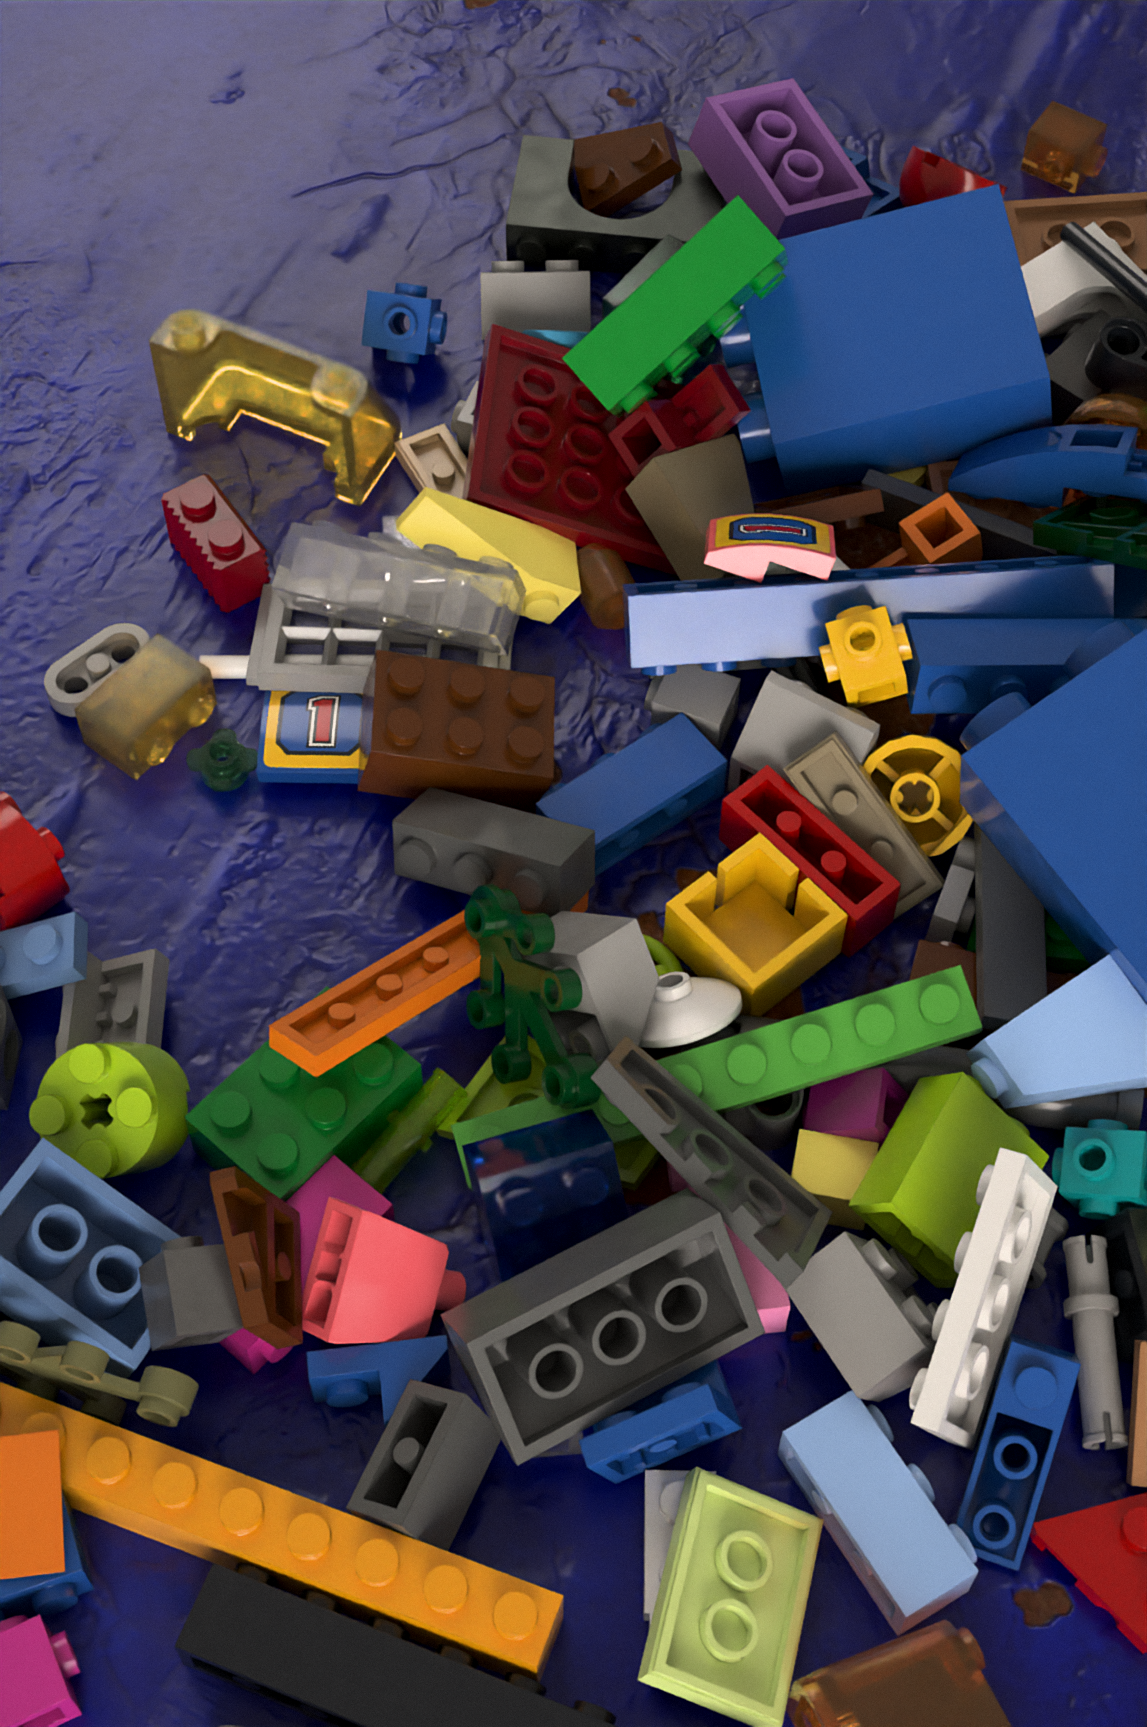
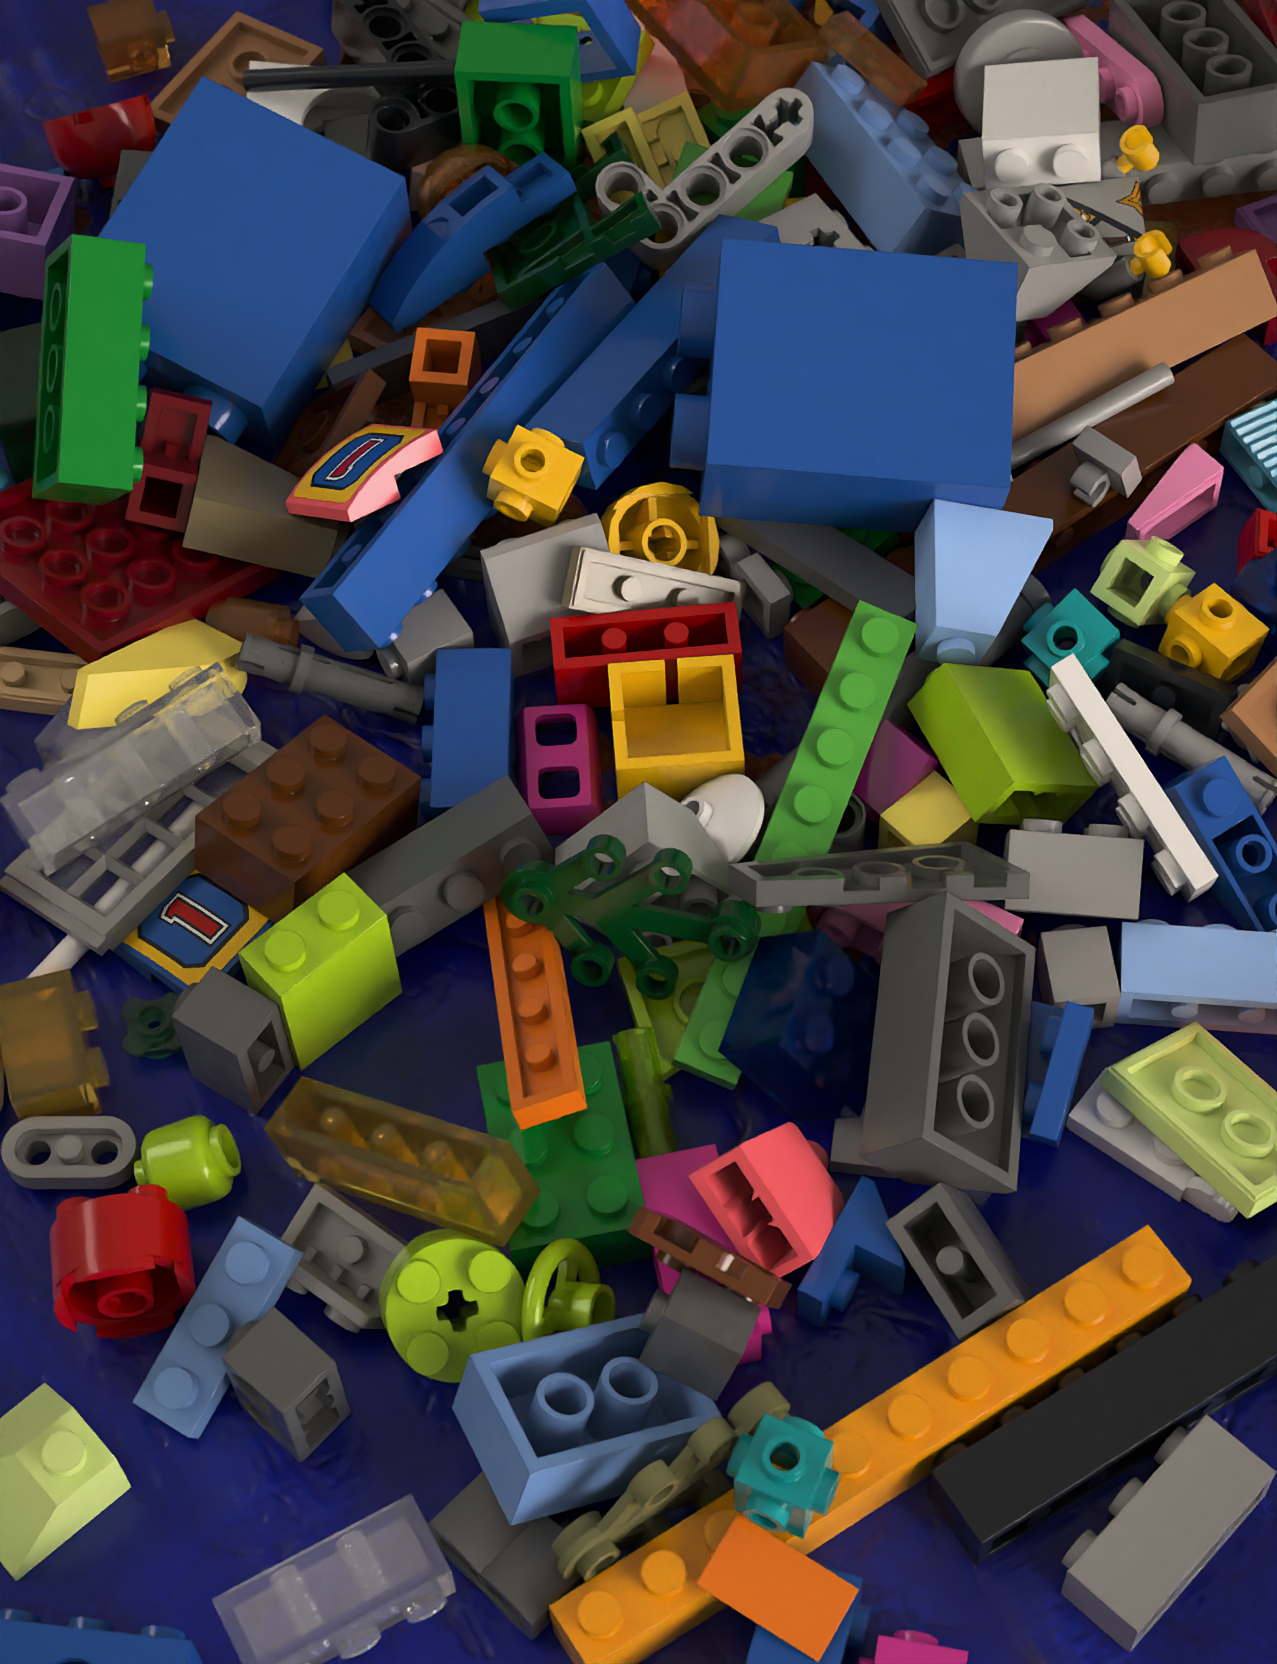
camera: 50 degrees left, 0 degrees up
none -> light grey plate [1,1116,140,1189]
none -> lime head [134,1114,241,1212]
none -> dark grey brick [171,966,295,1116]
none -> dark grey pin [235,631,424,725]
none -> lime brick [238,872,402,1071]
none -> clear yellow brick [263,1076,541,1247]
none -> dark pink piece [515,704,604,836]
none -> lime piece [521,1238,616,1342]
none -> teal brick [726,1413,841,1539]
none -> light grey brick [1035,924,1121,1029]

